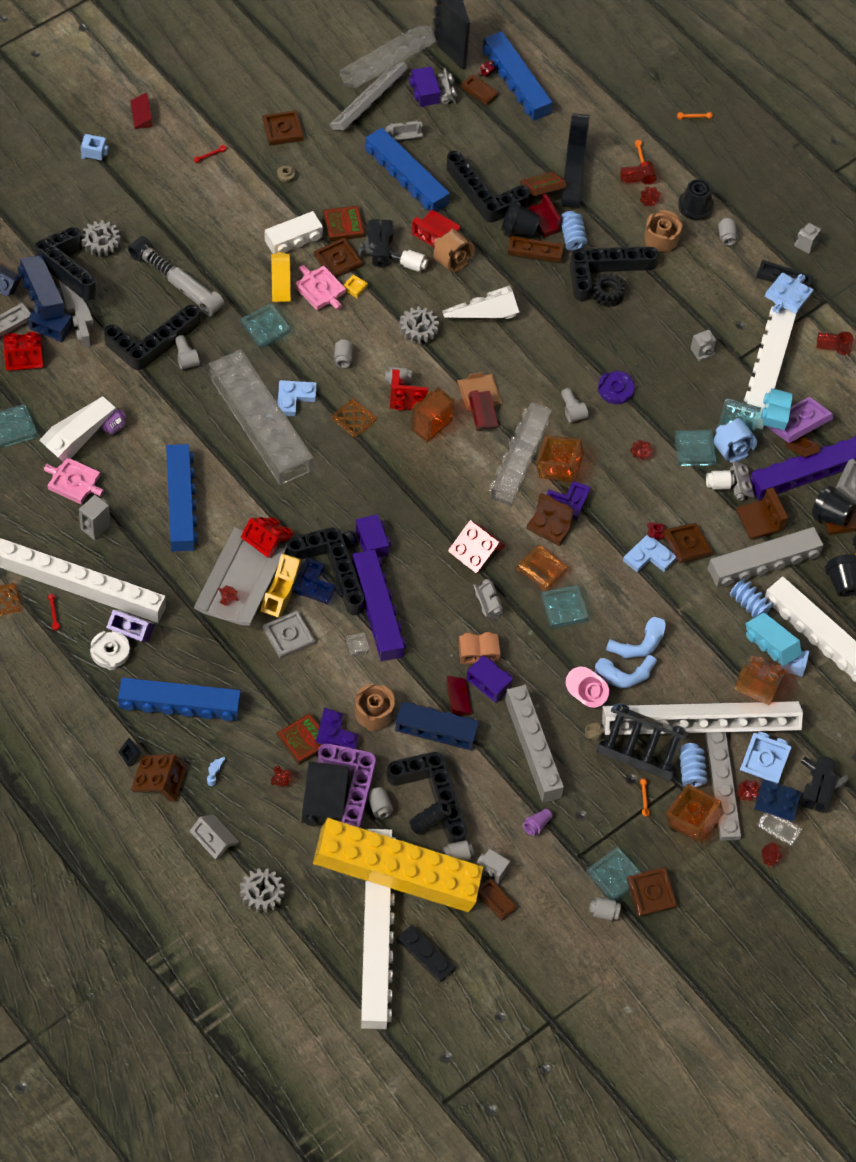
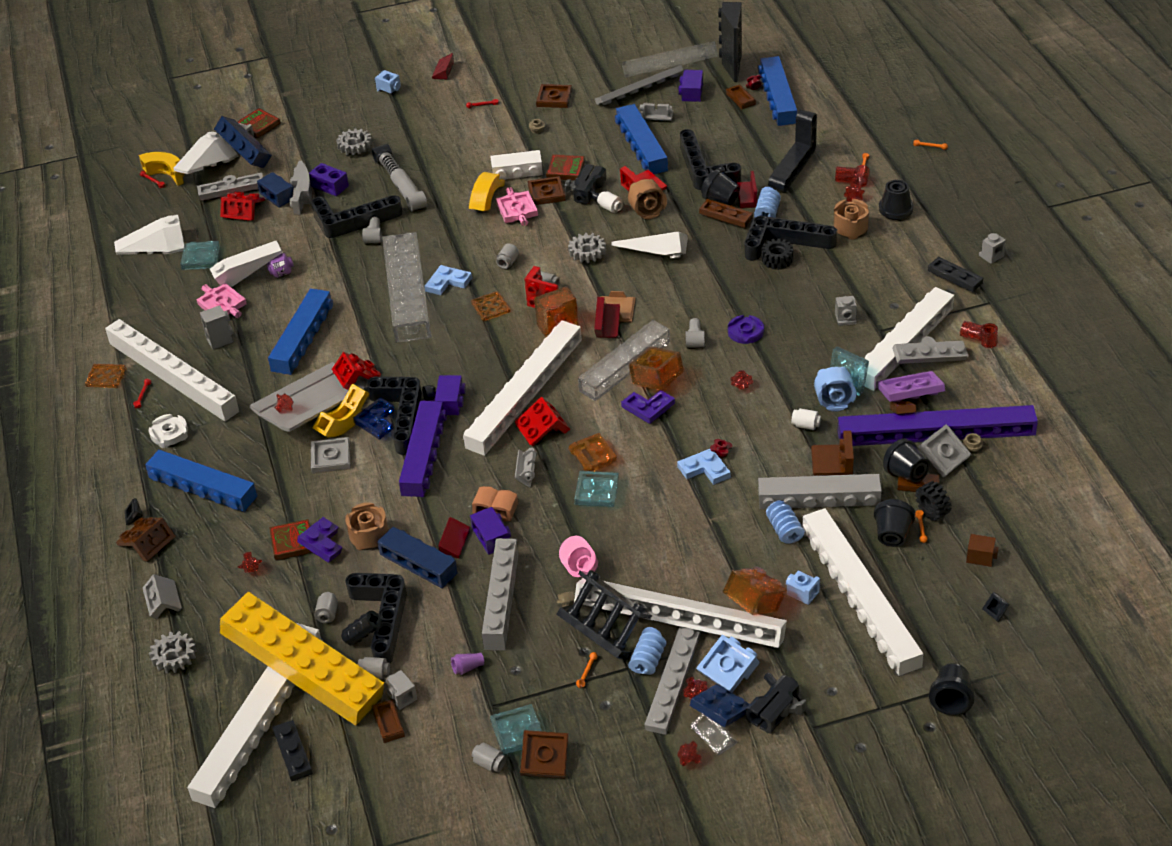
camera: 30 degrees right, 15 degrees down
dark blue brick [18,255,64,320] -> none
black beam [35,227,96,300] -> none
brick [106,610,155,642] -> none
light blue piece [207,757,225,786] -> none
clear light blue plate [240,303,291,348] -> none
black slope [302,761,349,826] -> none
medium lavender beam [318,744,375,828] -> none
yellow tile [343,274,368,298] -> none
clear plate [345,632,369,657] -> none
light grey hinge [436,68,457,104] -> none
reddish brown tile [520,172,566,196] -> none
reddish brown bracket [526,493,574,546] -> none
light blue piece [594,655,657,689] -> none
light blue piece [606,617,666,659] -> none
reddish brown tile [662,523,713,563] -> none
clear orange brick [665,784,724,844] -> none
clear light blue plate [674,430,716,466] -> none
light grey brick [718,218,738,246] -> none
light grey hinge [730,461,754,501] -> none
medium azure brick [746,613,802,666] -> none
medium azure brick [760,388,793,430] -> none
light blue plate [765,272,813,314] -> none
none -> dark purple brick [309,163,349,196]
none -> white brick [463,320,582,456]
none -> light grey hinge [892,336,968,364]

